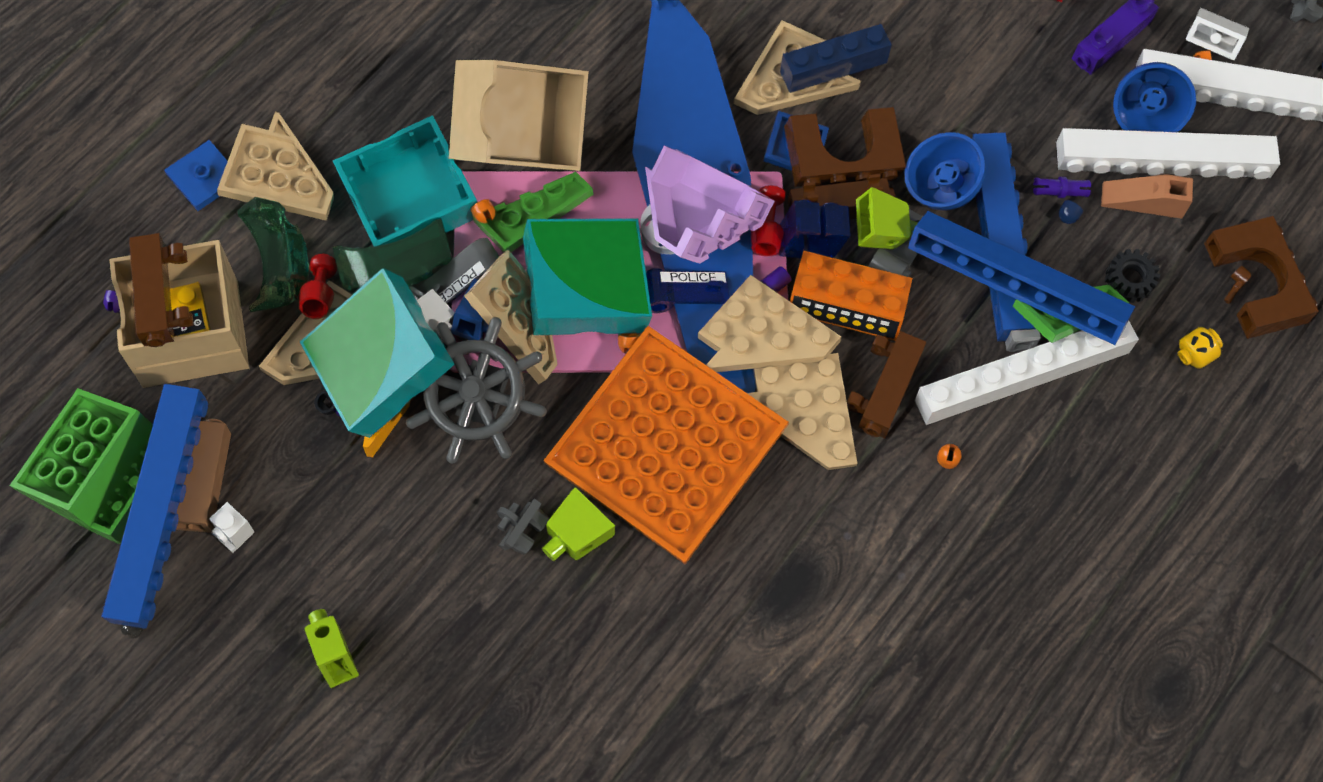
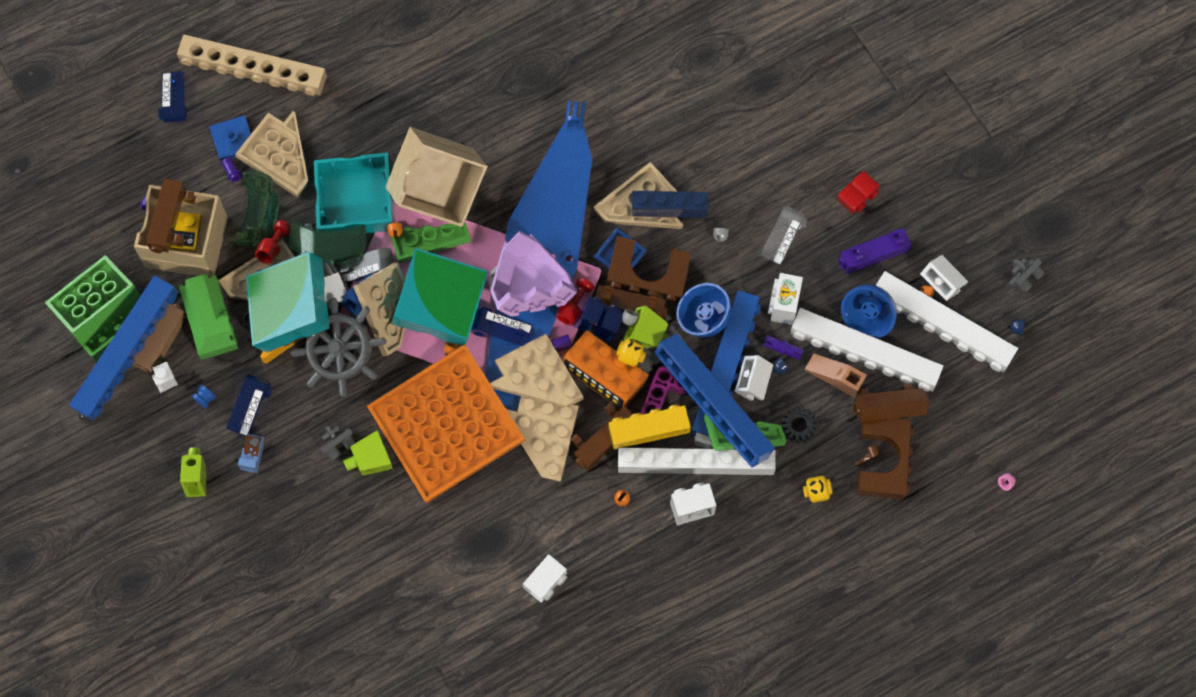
camera: 25 degrees right, 5 degrees up
none -> clear blue door [158,72,187,123]
none -> tan brick [177,34,327,96]
none -> bright green brick [179,274,238,360]
none -> blue wheel [191,385,216,409]
none -> dark purple pin [221,157,241,182]
none -> clear blue door [226,374,273,436]
none -> medium blue leg [238,434,264,473]
none -> white brick [523,554,567,603]
none -> yellow brick [608,405,691,449]
none -> yellow head [616,339,646,367]
none -> light grey hinge [622,309,639,325]
none -> magenta beam [641,366,688,415]
none -> white brick [670,483,716,525]
none -> light grey hinge [713,228,729,242]
none -> white brick [735,355,773,401]
none -> clear door [760,205,807,265]
none -> white brick [768,273,803,325]
none -> reddish brown brick [853,383,929,422]

